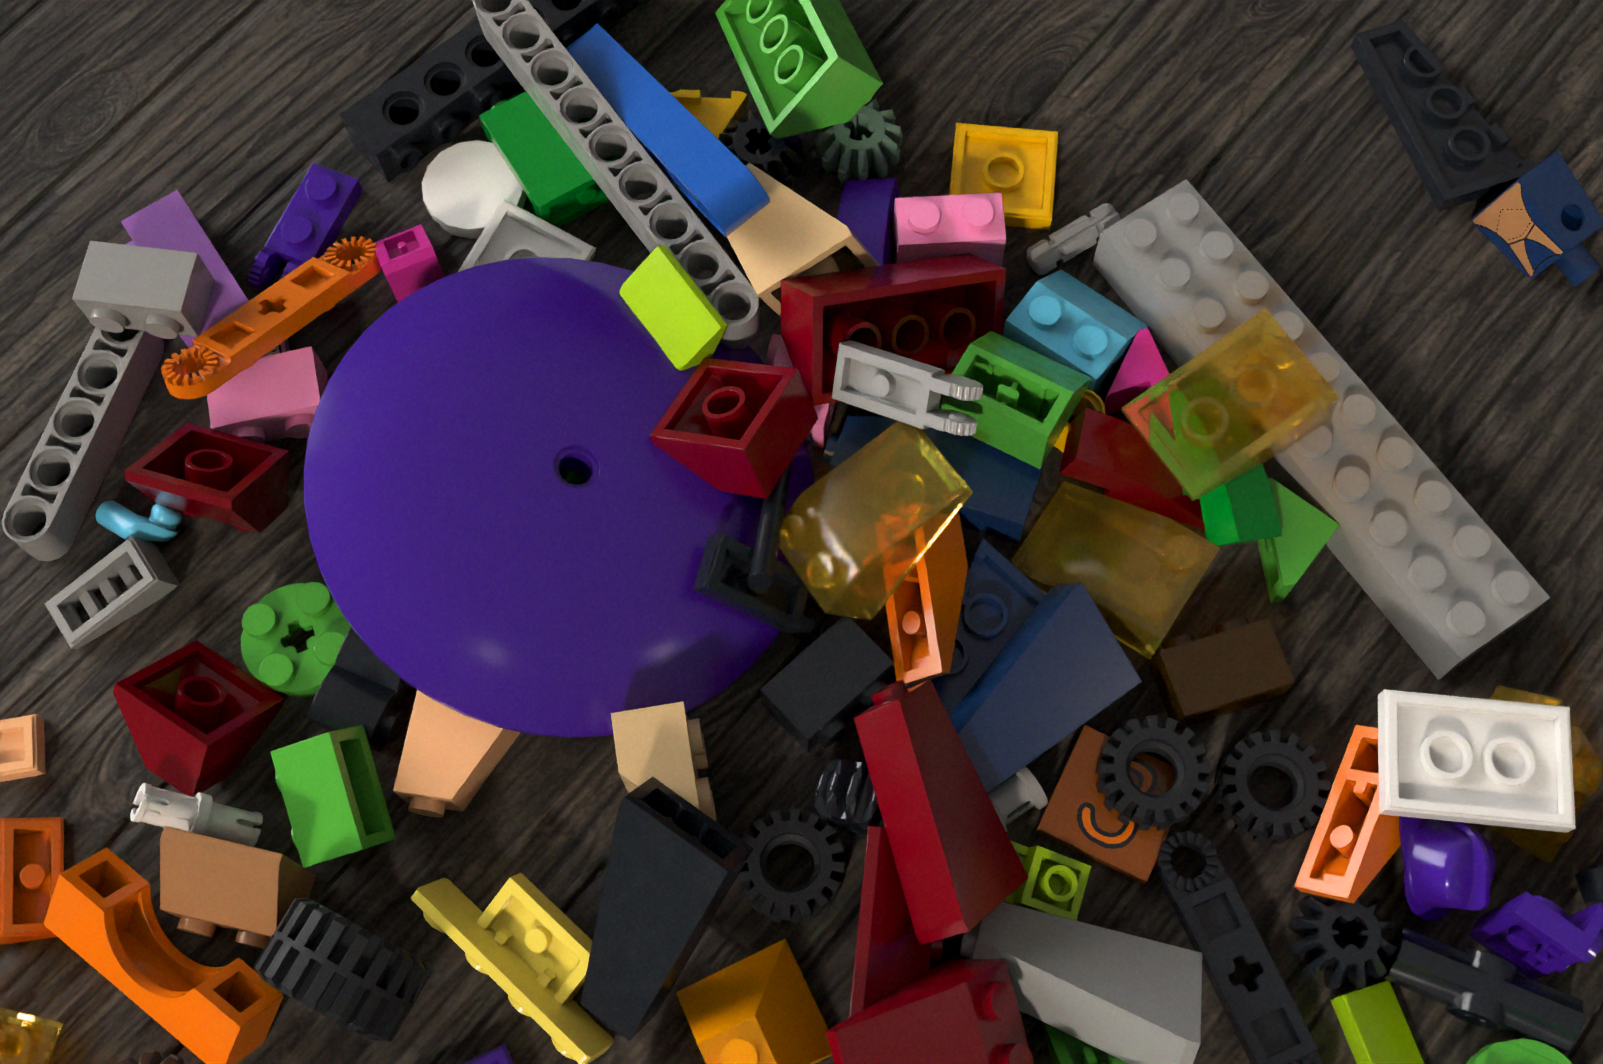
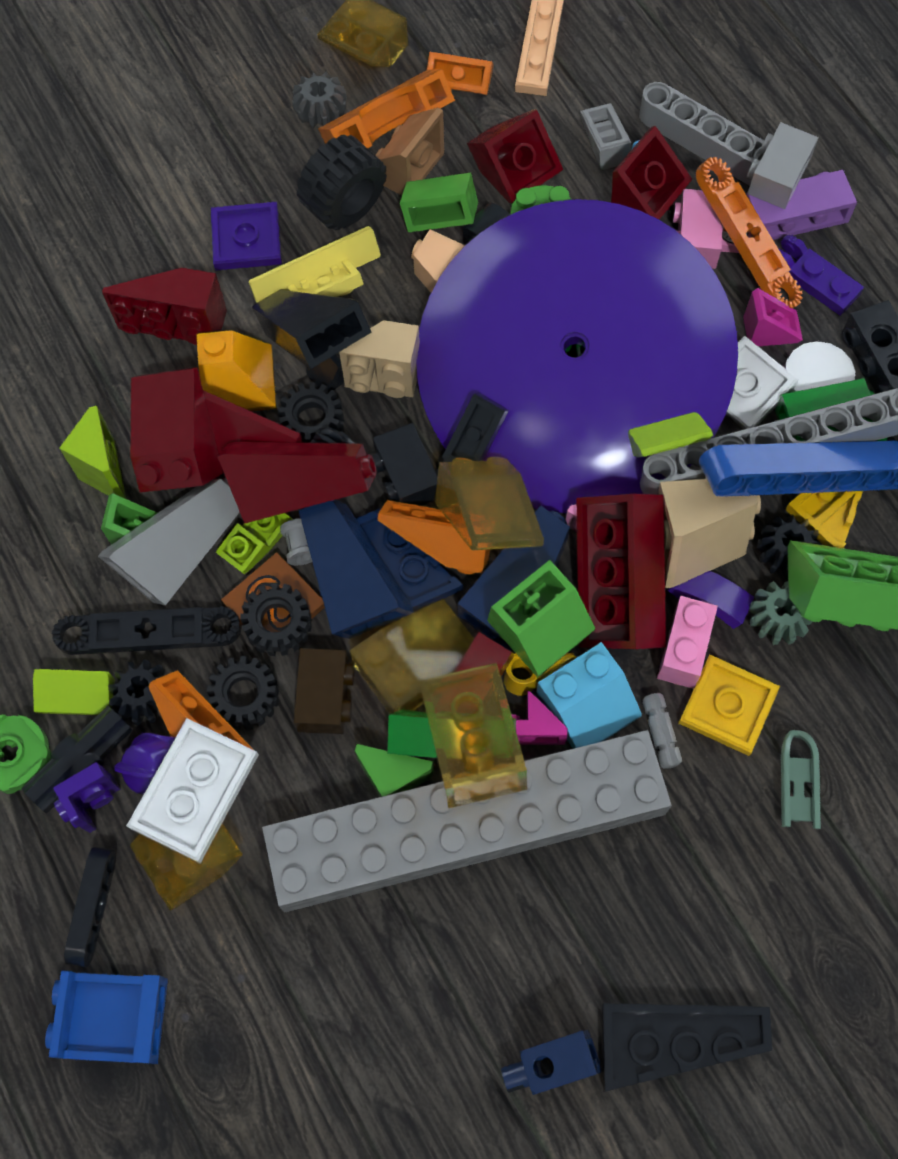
camera: 110 degrees right, 0 degrees up
white pin [130,783,263,847] -> none
dark red slope [649,358,818,499] -> none
black bar [748,457,794,589] -> none
light grey hinge [832,340,983,436] -> none
none -> sand green piece [781,730,821,829]

